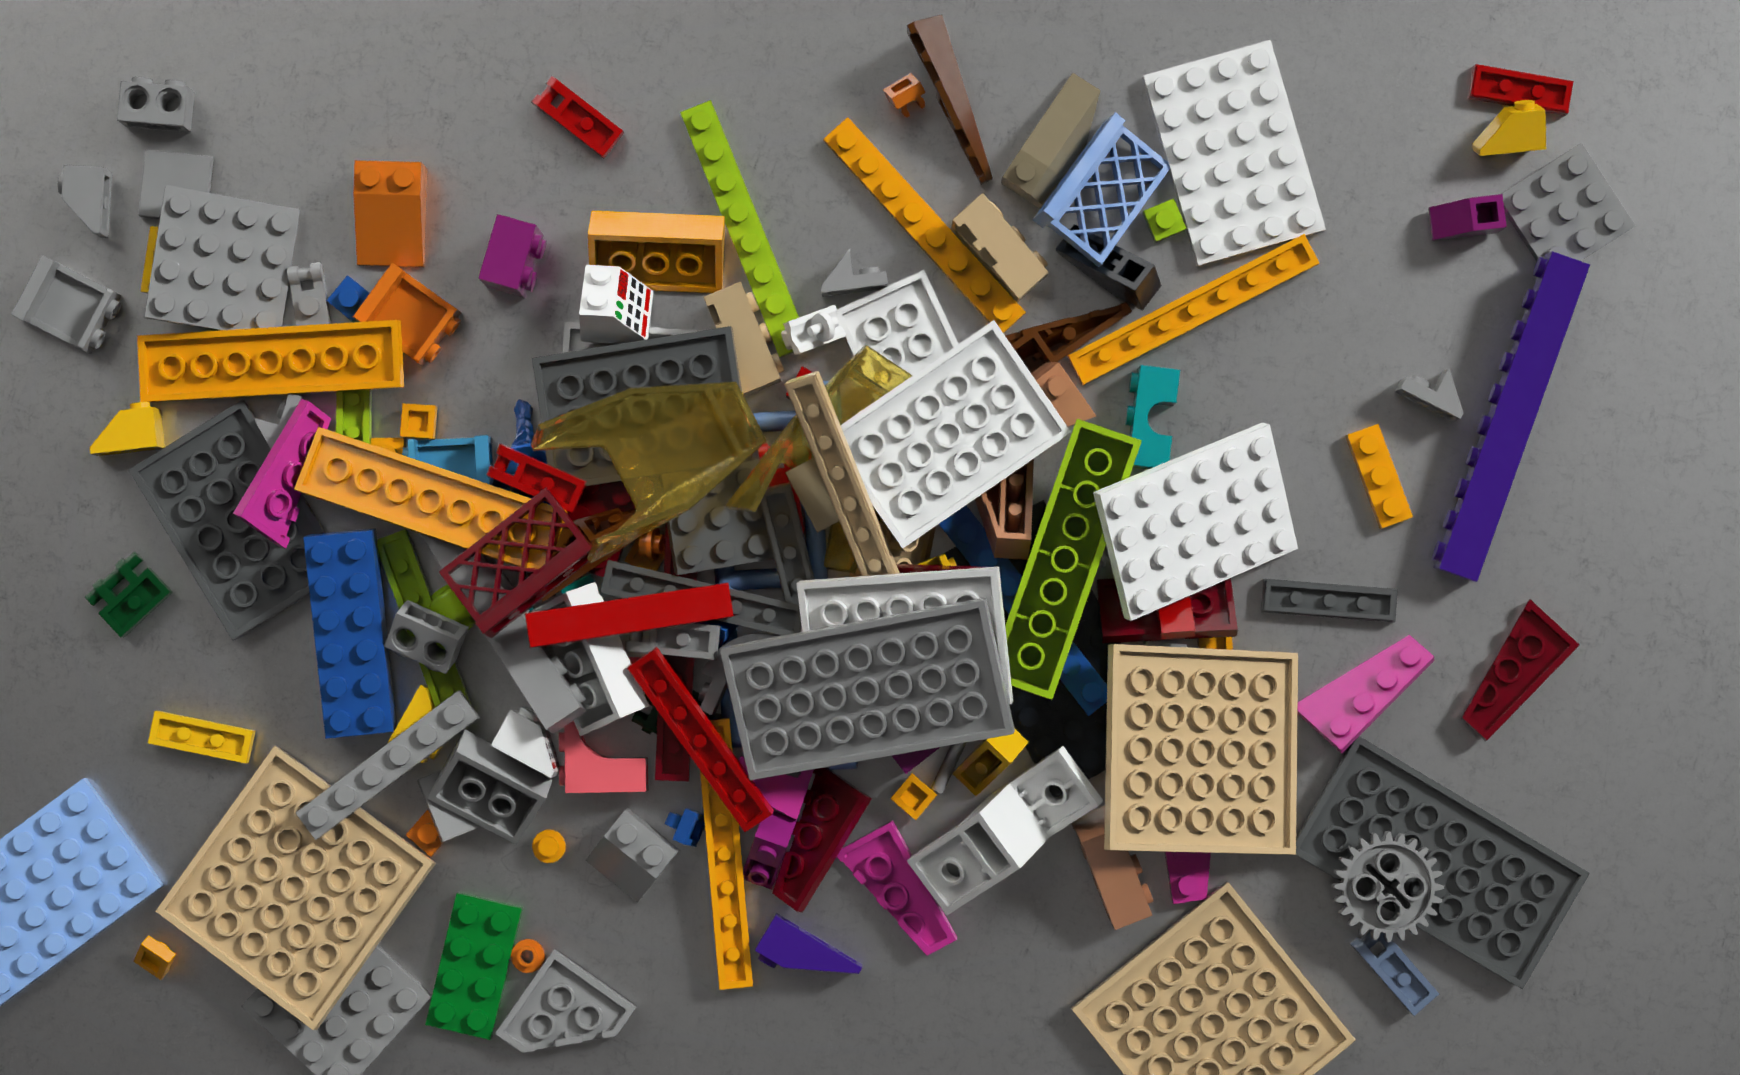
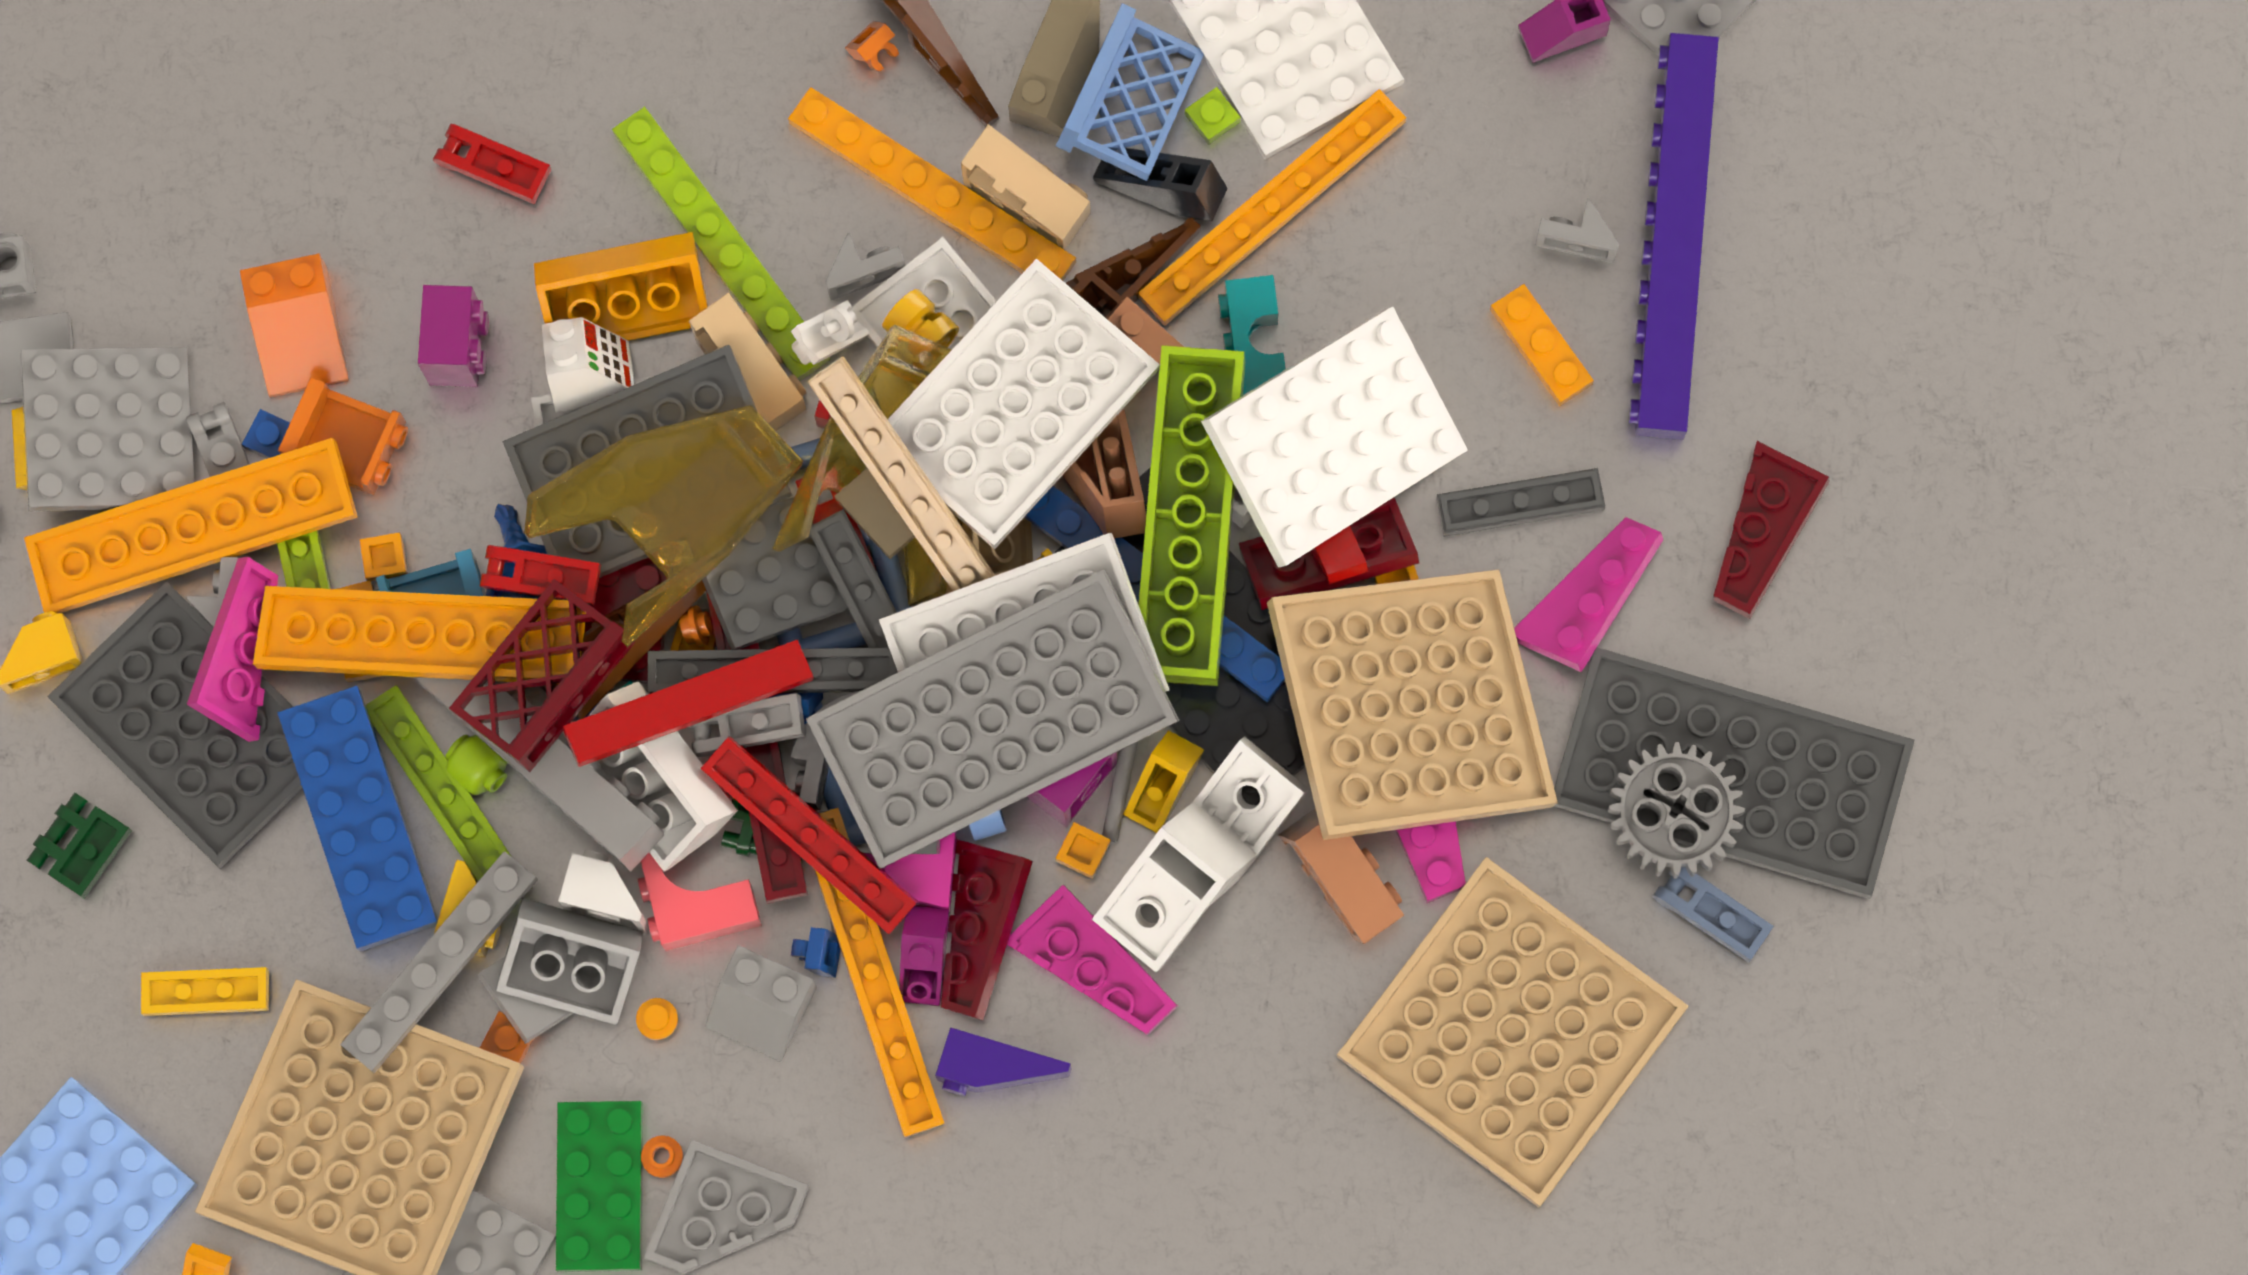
camera: 10 degrees left, 10 degrees down
light grey brick [384,600,469,674] -> none
none -> yellow wheel [882,289,959,366]

